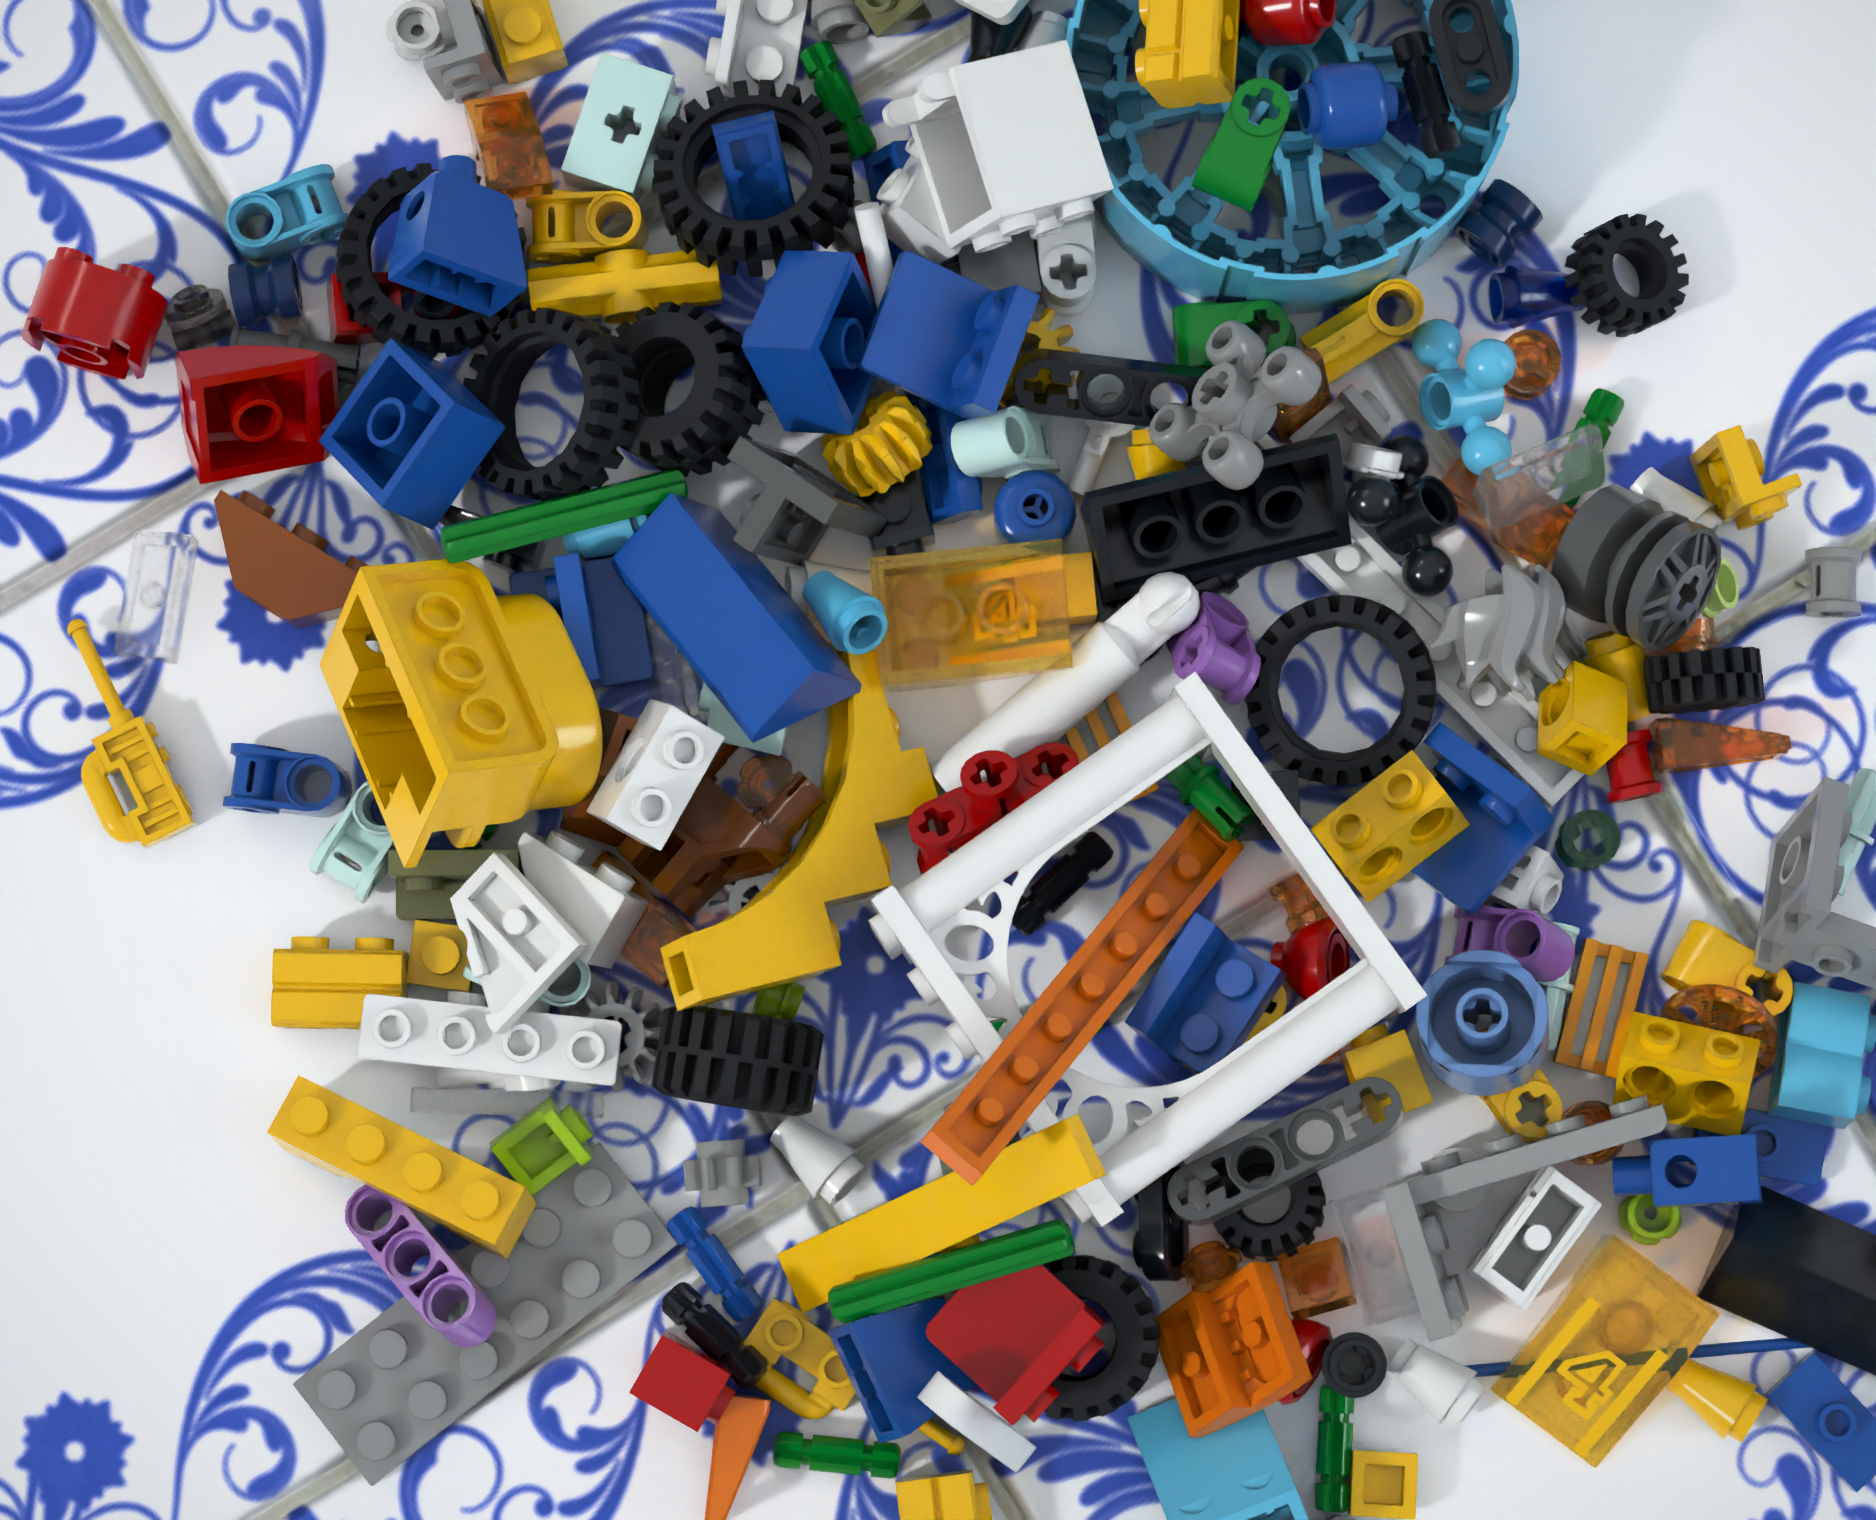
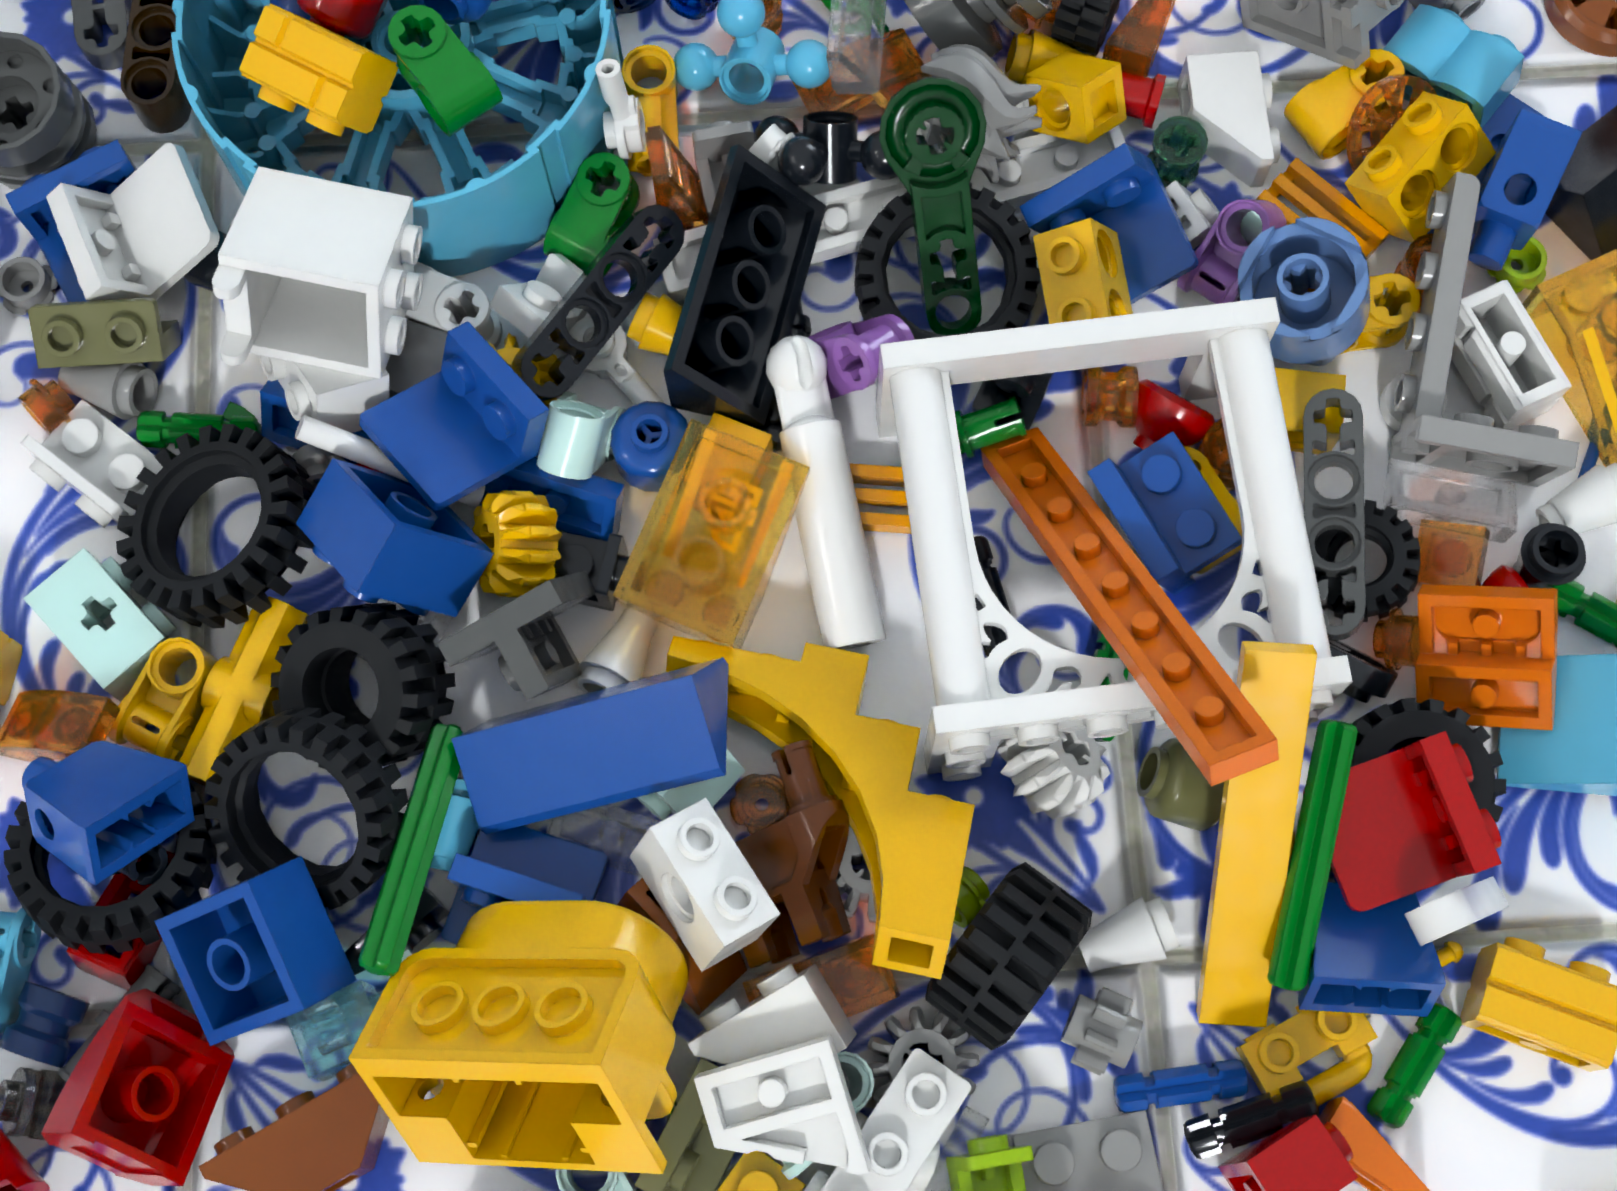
camera: 60 degrees left, 10 degrees down
blue plate [711,110,795,220] -> none
medium azure cone [803,571,888,655] -> none
red axle [908,743,1080,875] -> none
light grey gear [1149,320,1322,490] -> none
none -> green piece [223,401,256,421]
none -> clear light blue brick [286,980,383,1081]
none -> white bracket [490,253,587,339]
none -> white plate [595,58,647,160]
none -> dark green beam [879,77,987,336]
none -> white gear [997,729,1111,820]
none -> white slope [1177,50,1281,188]

